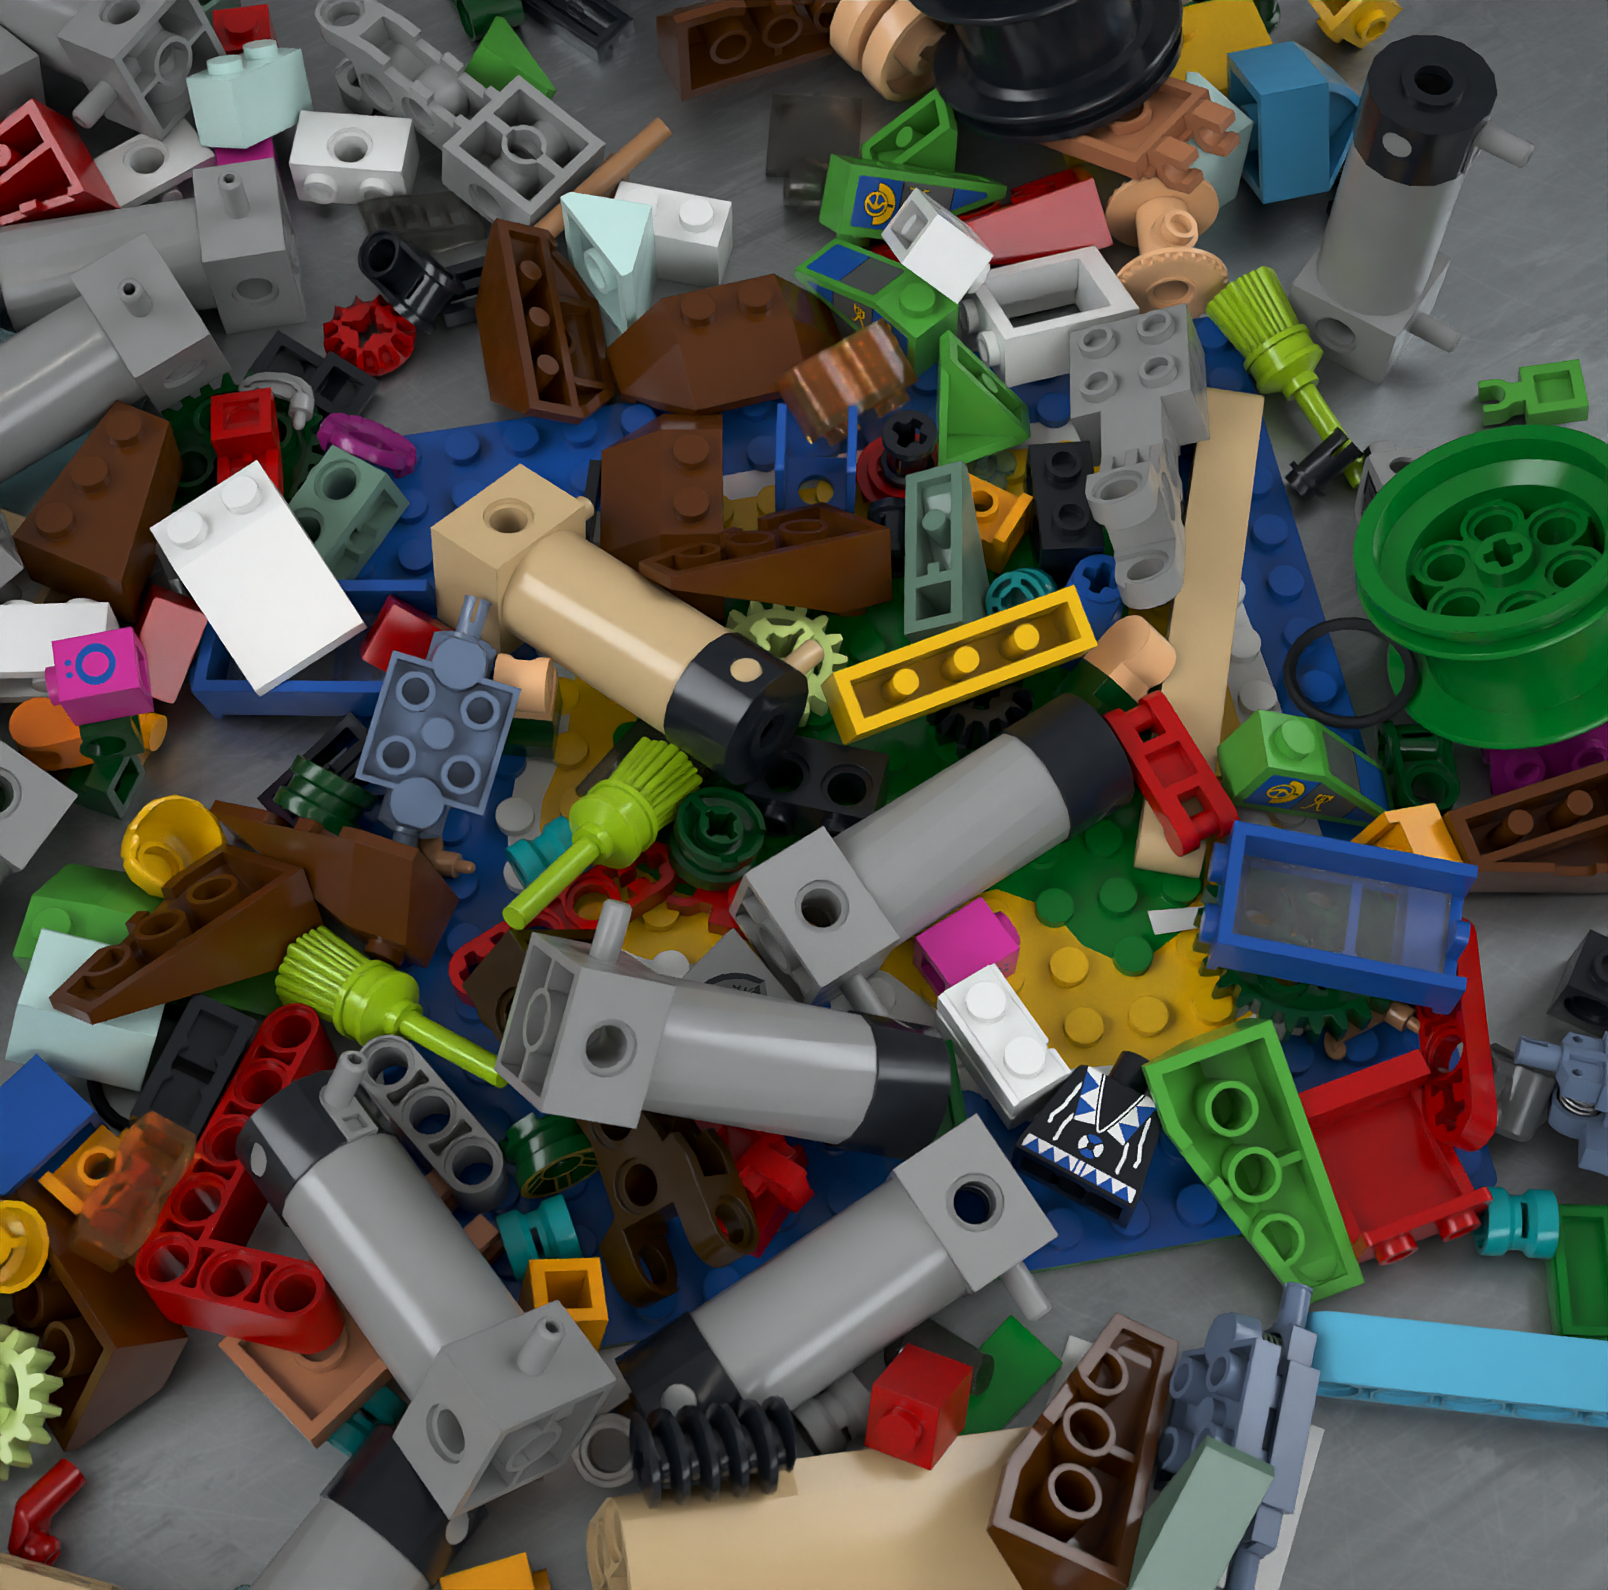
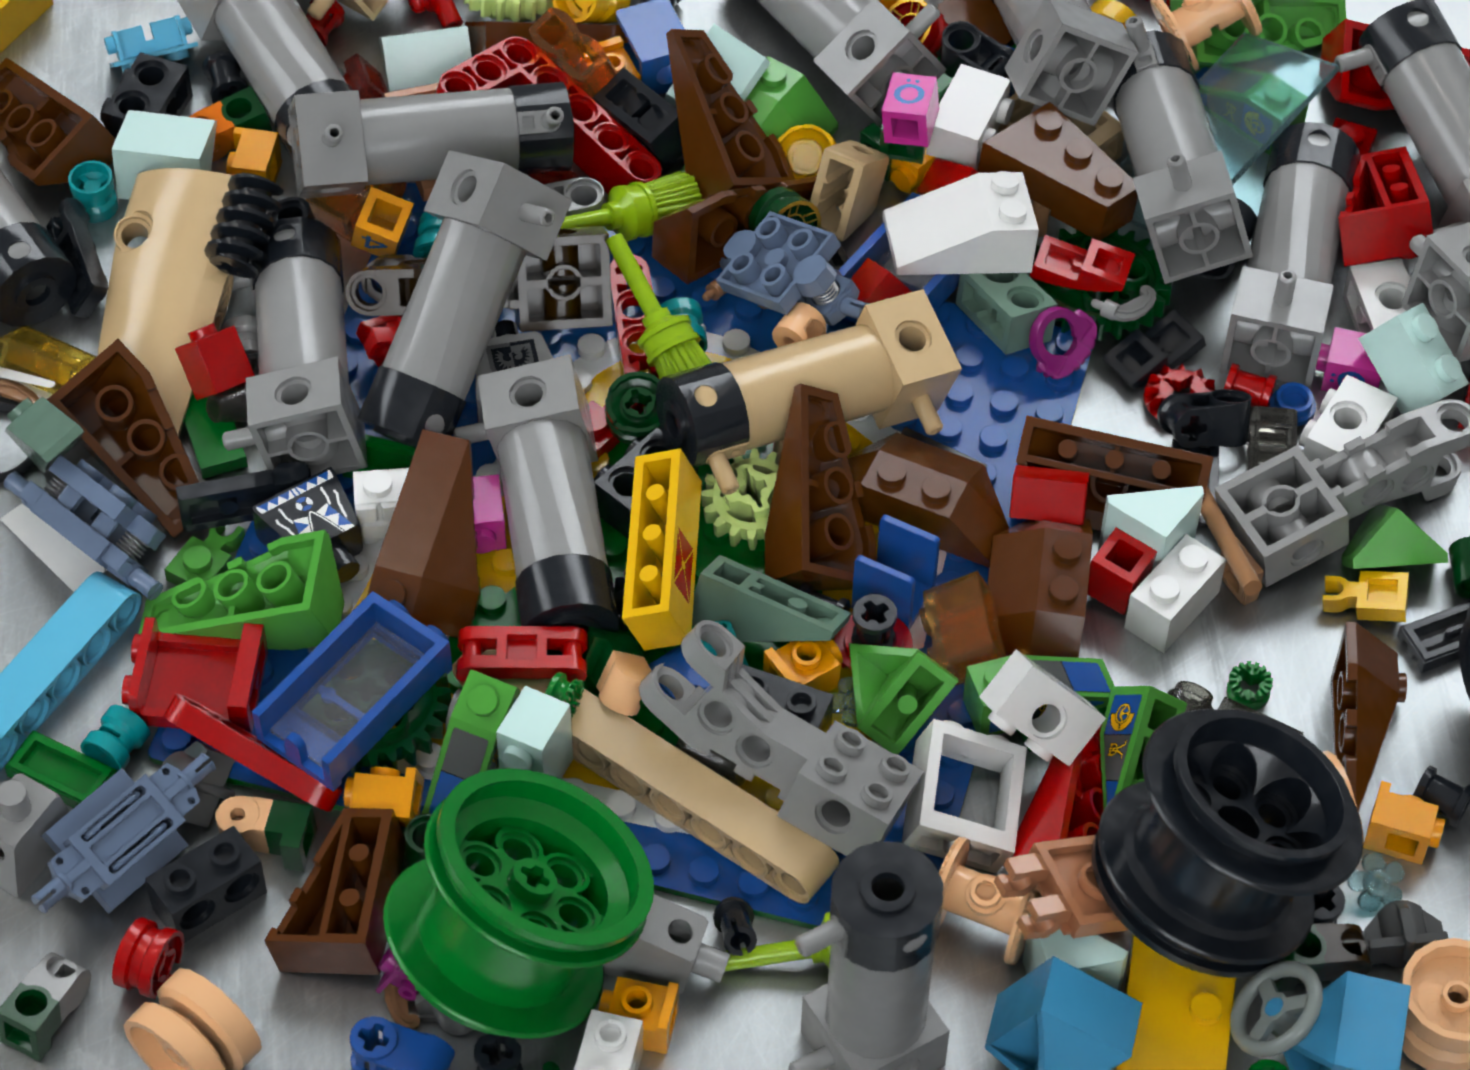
camera: 115 degrees right, 10 degrees down
none -> bright green plate [164,526,245,585]
none -> black hinge [175,461,311,533]
none -> leg [215,796,317,872]
none -> clear red tile [343,53,388,99]
none -> reddish brown wedge [367,429,481,638]
none -> light aqua slope [379,26,472,92]
none -> light aqua brick [496,686,573,779]
none -> green bush [545,672,584,719]
none -> tan torso [810,140,889,242]
none -> red piece [1009,465,1090,525]
none -> red brick [1087,528,1157,615]
none -> red bush [1224,363,1277,415]
none -> green bush [1226,661,1273,711]
none -> blue plate [1269,382,1316,427]
none -> yellow plate [1322,571,1409,622]

